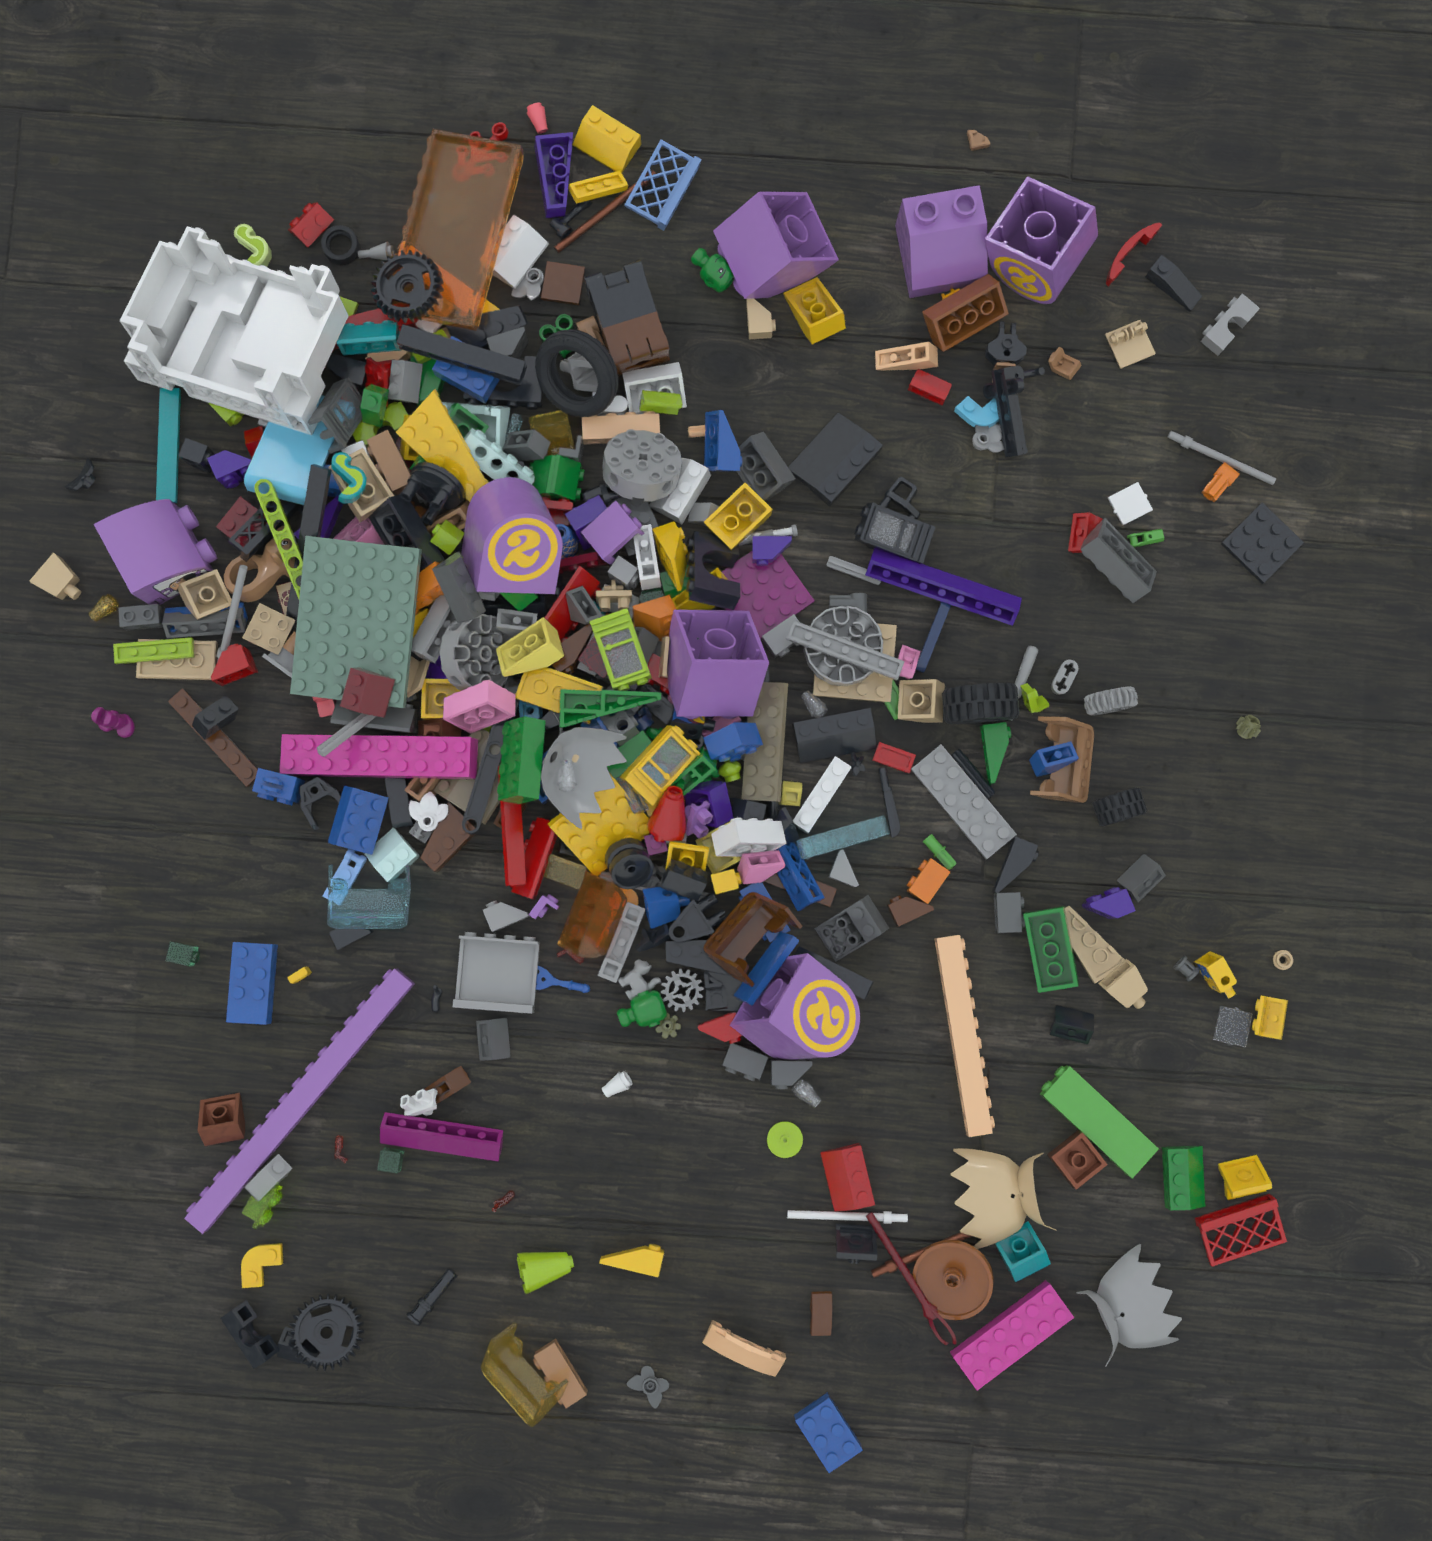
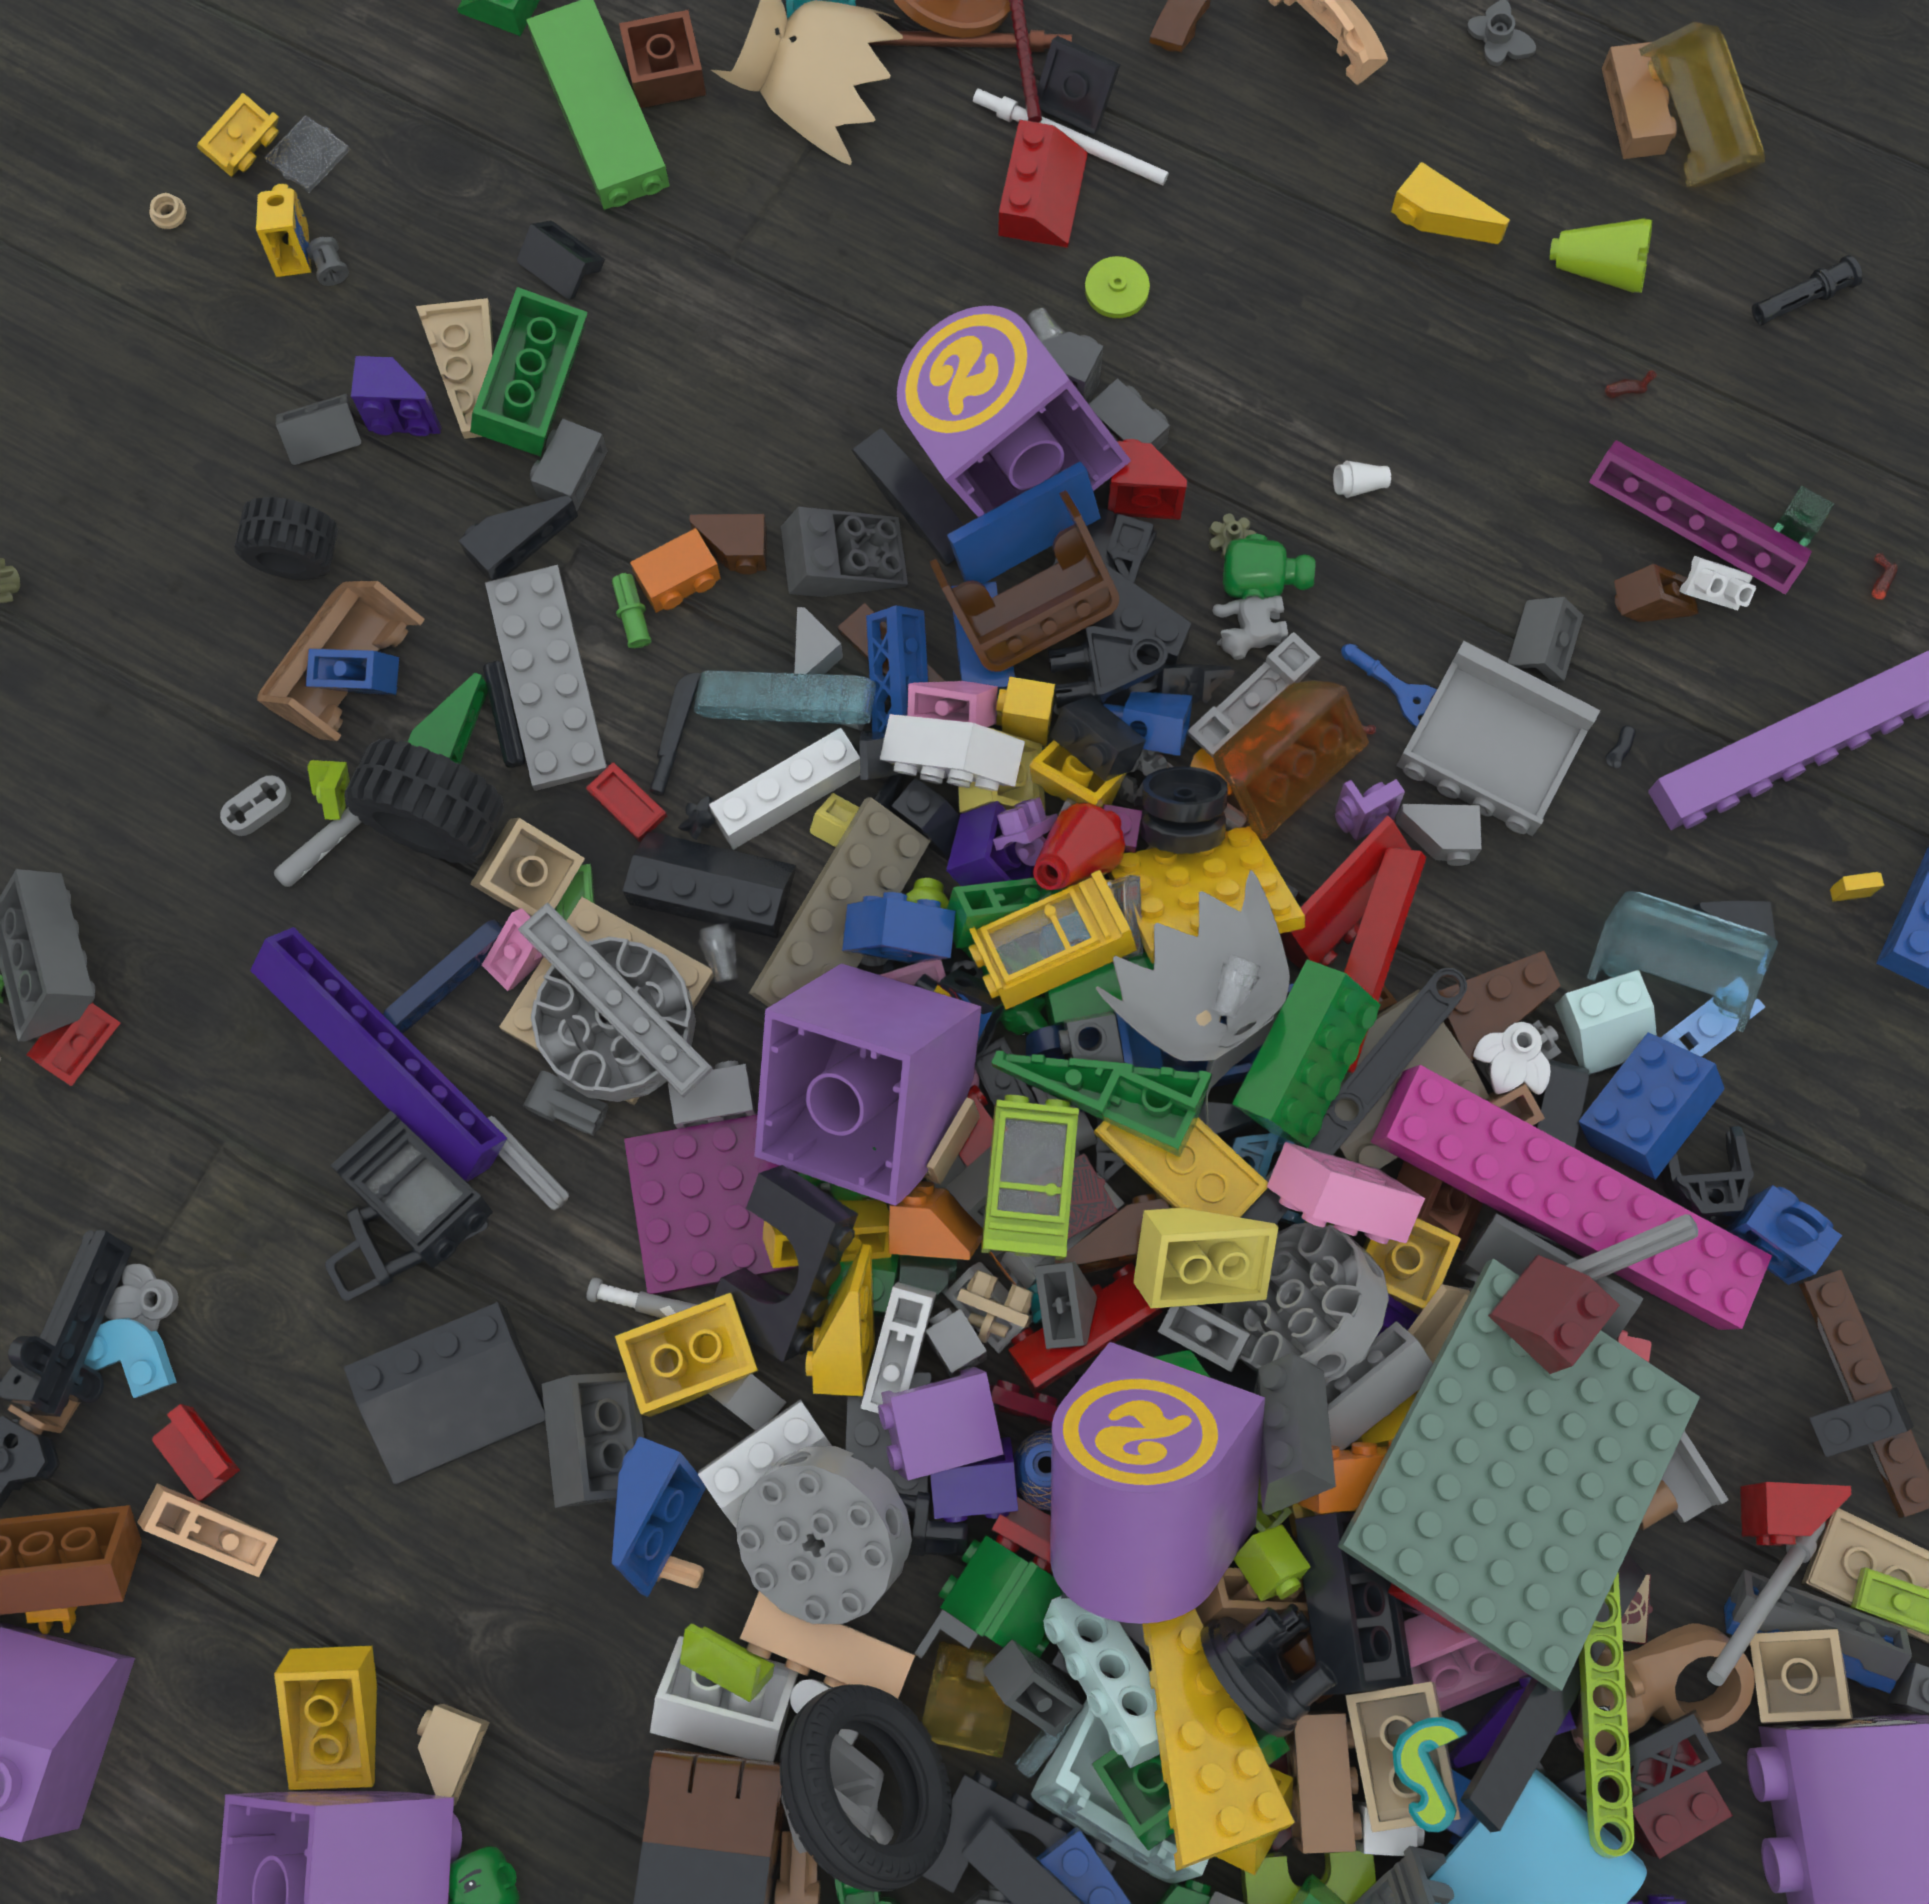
camera: 150 degrees left, 10 degrees down
tan hinge [242,603,296,655] -> none
clear yellow panel [544,854,588,890] -> none
light grey gear [661,969,704,1012] -> none
dark purple slope [752,536,792,566] -> none
light nougat brick [934,935,995,1137] -> none
light grey gear [1084,686,1138,715] -> none
tan torso [1098,959,1148,1009] -> none

